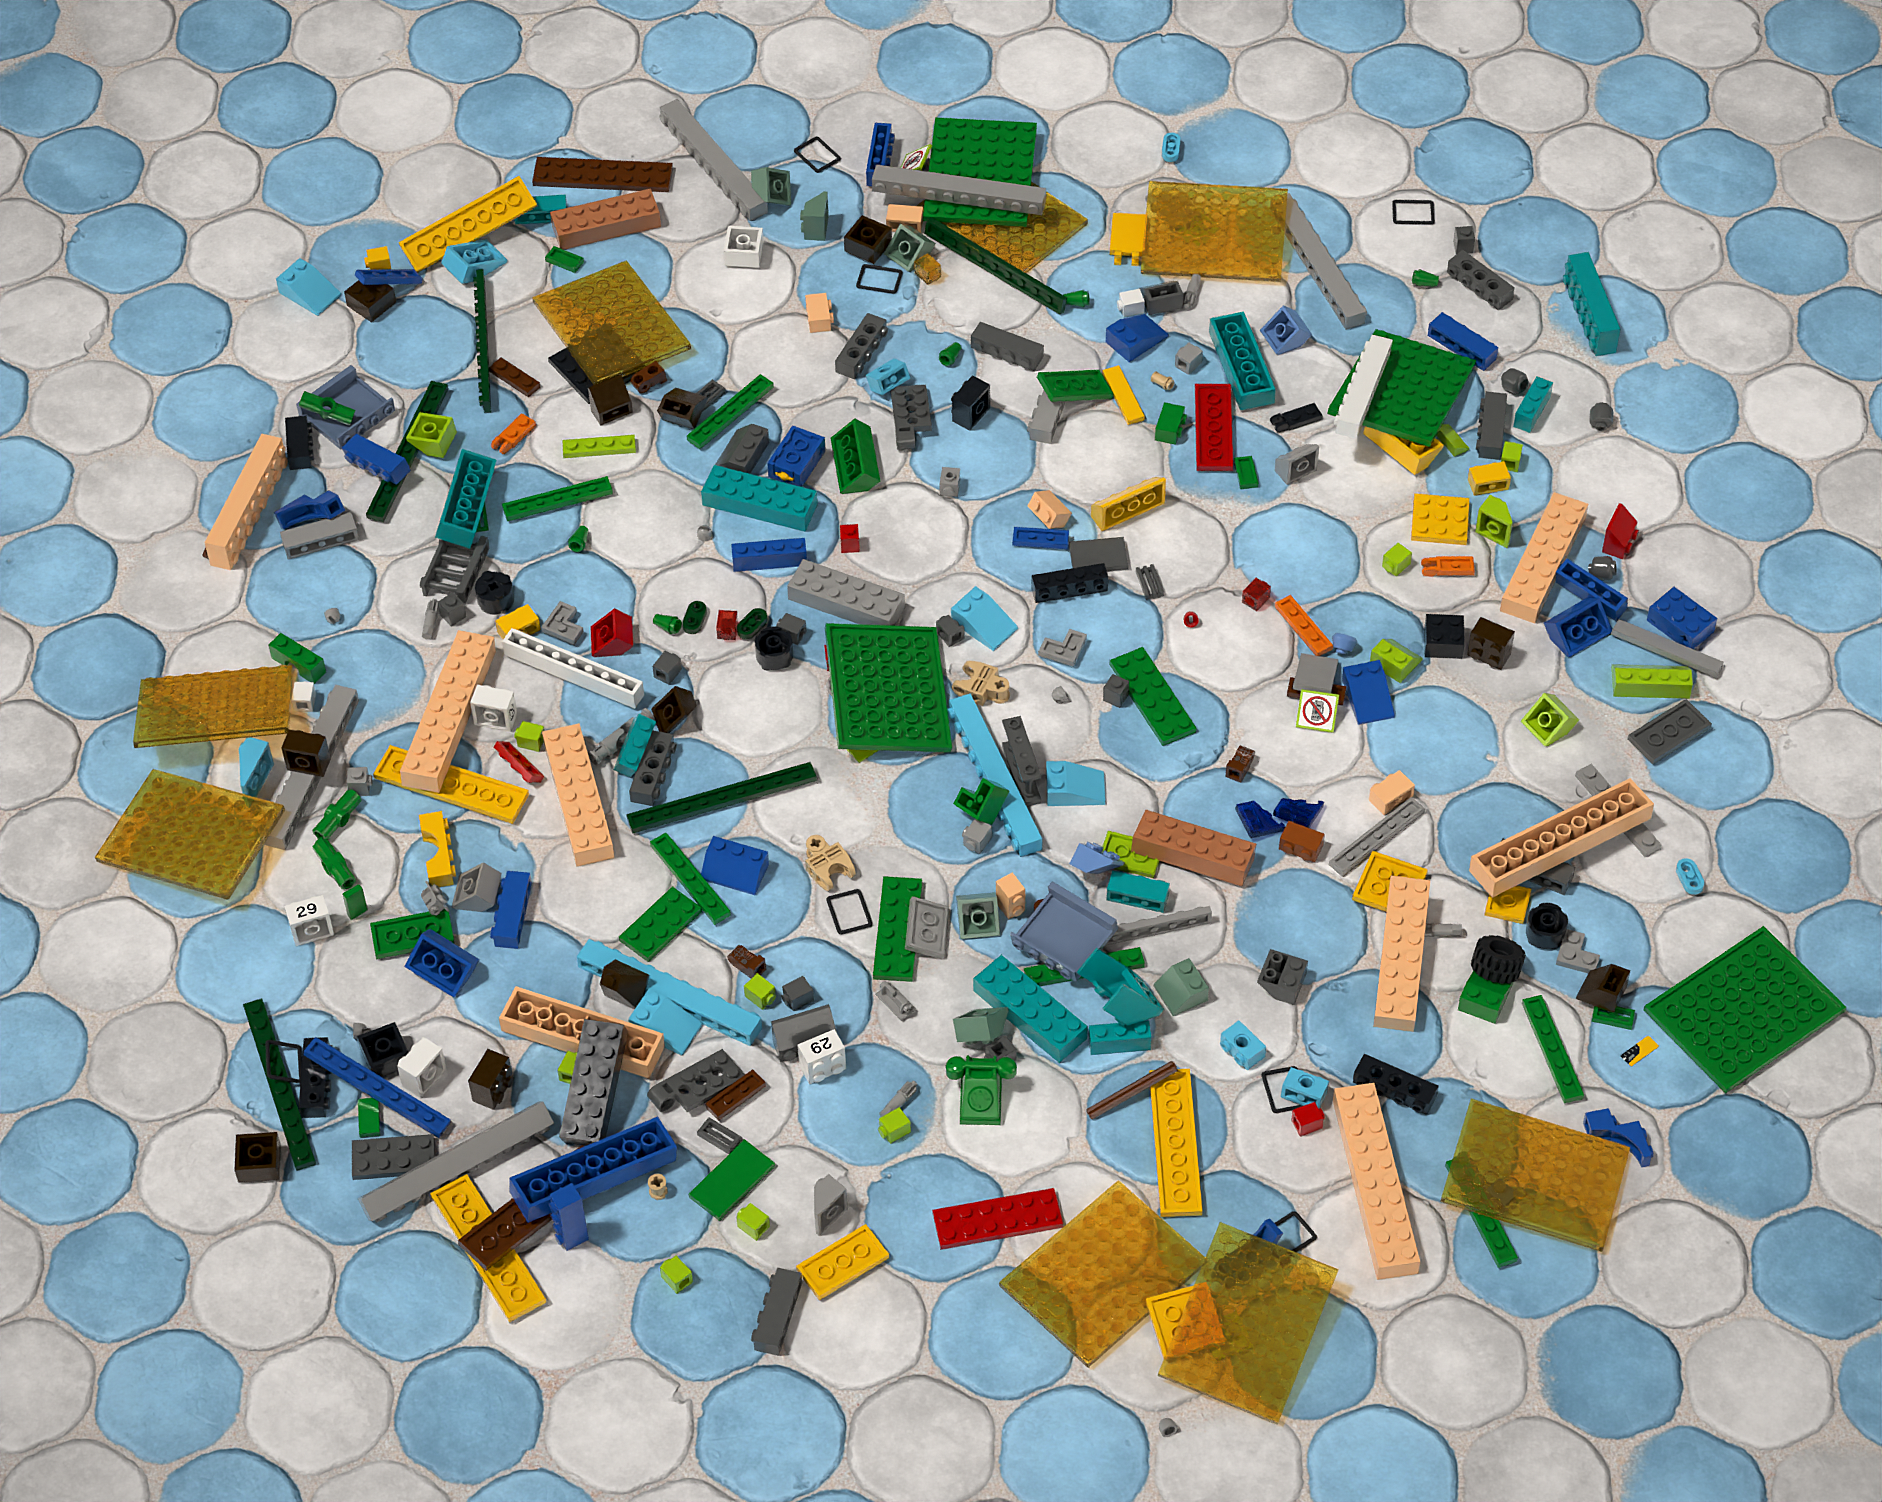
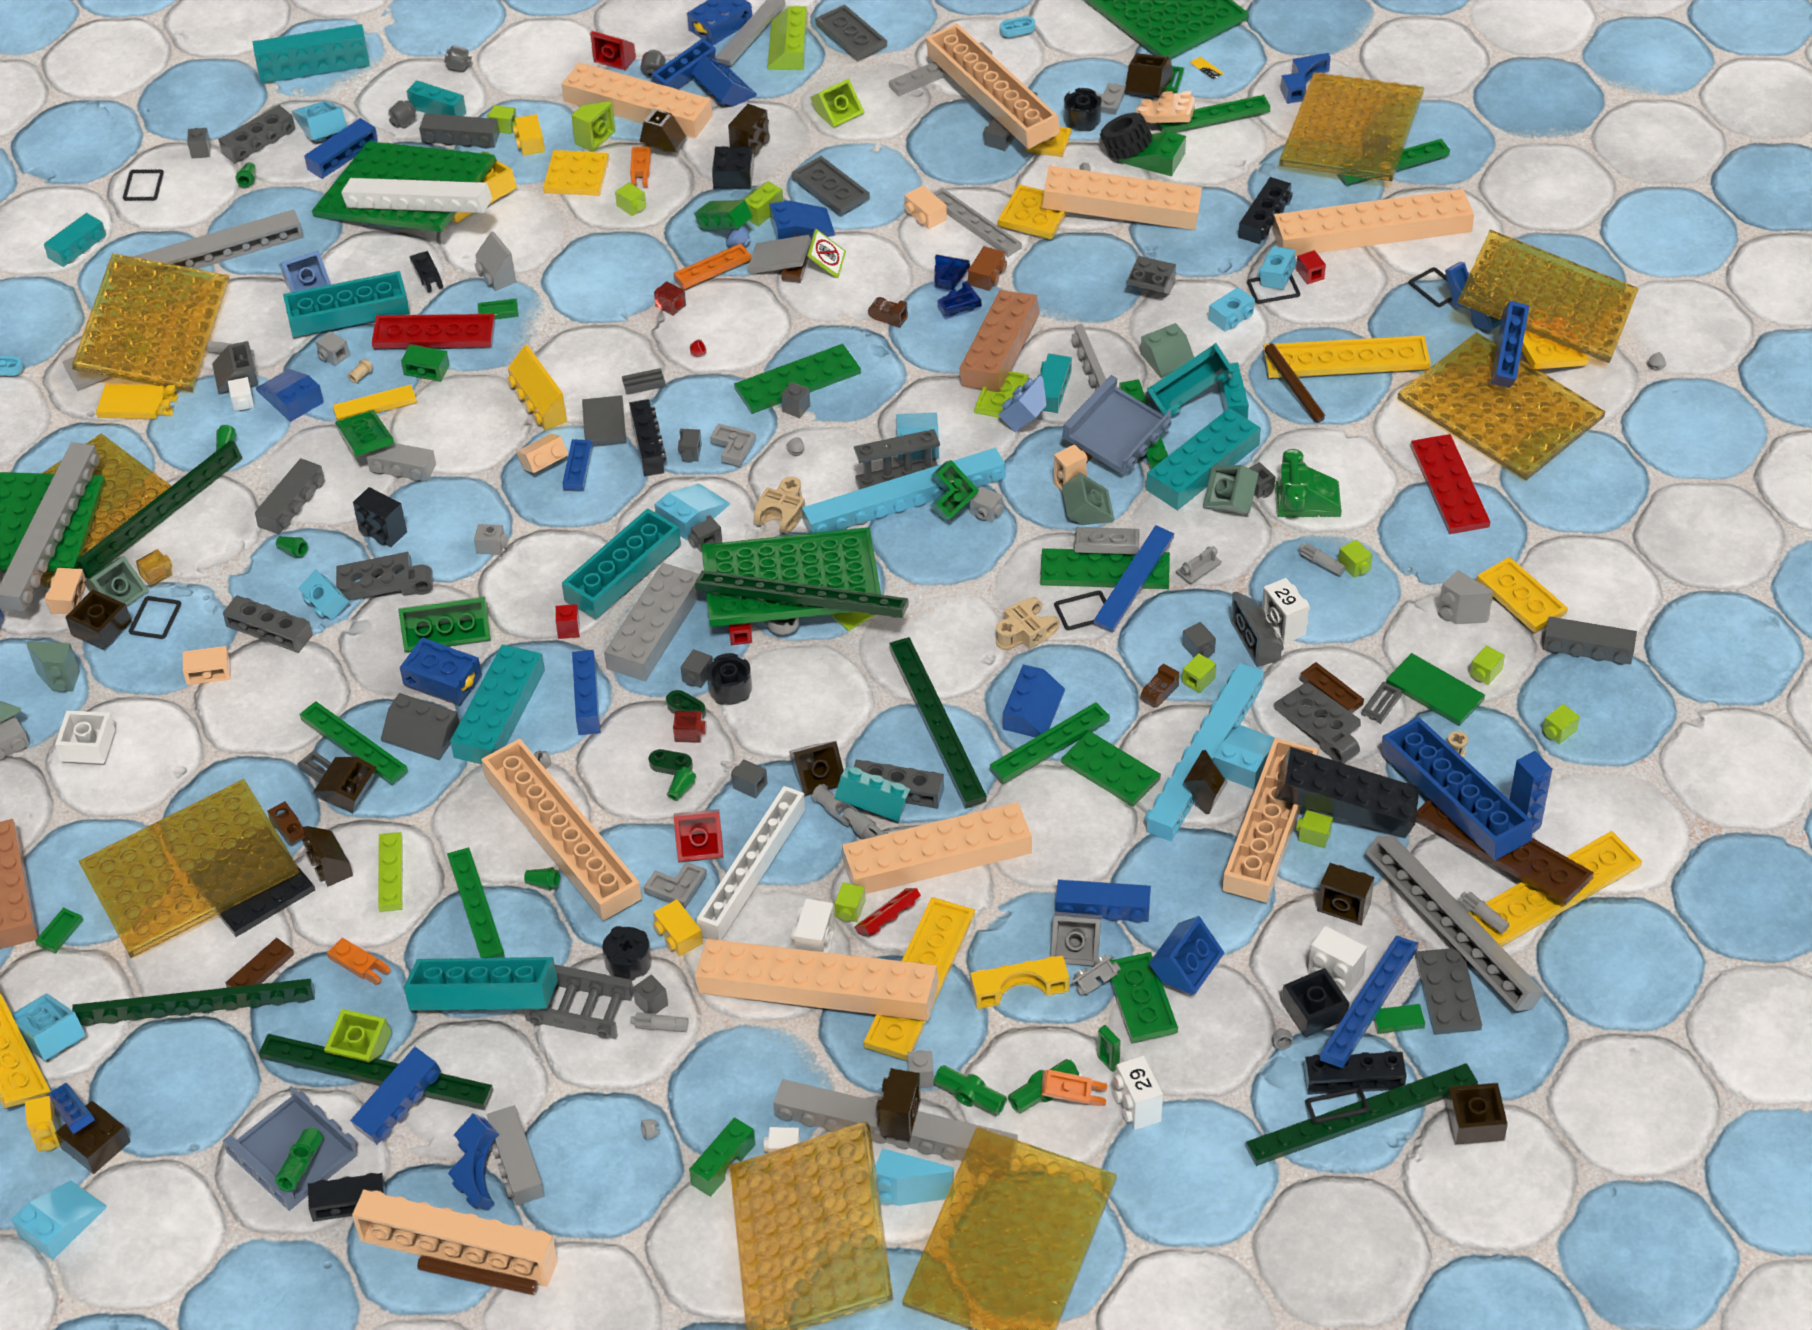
camera: 90 degrees left, 5 degrees down
none -> teal brick [44,213,106,267]
none -> medium azure slope [291,100,347,142]
none -> light nougat brick [481,738,642,921]
none -> teal brick [562,508,681,619]
none -> dark brown slope [640,108,686,153]
none -> dark grey brick [678,428,702,462]
none -> green brick [694,200,753,230]
none -> dark green plate [695,570,909,618]
none -> dark grey plate [792,156,870,216]
none -> orange hinge [1041,1070,1107,1106]
none -> blue tile [1094,525,1174,632]
none -> light nougat plate [1136,91,1195,123]
none -> light grey piece [1460,891,1510,934]
none -> blue brick [1490,301,1530,389]

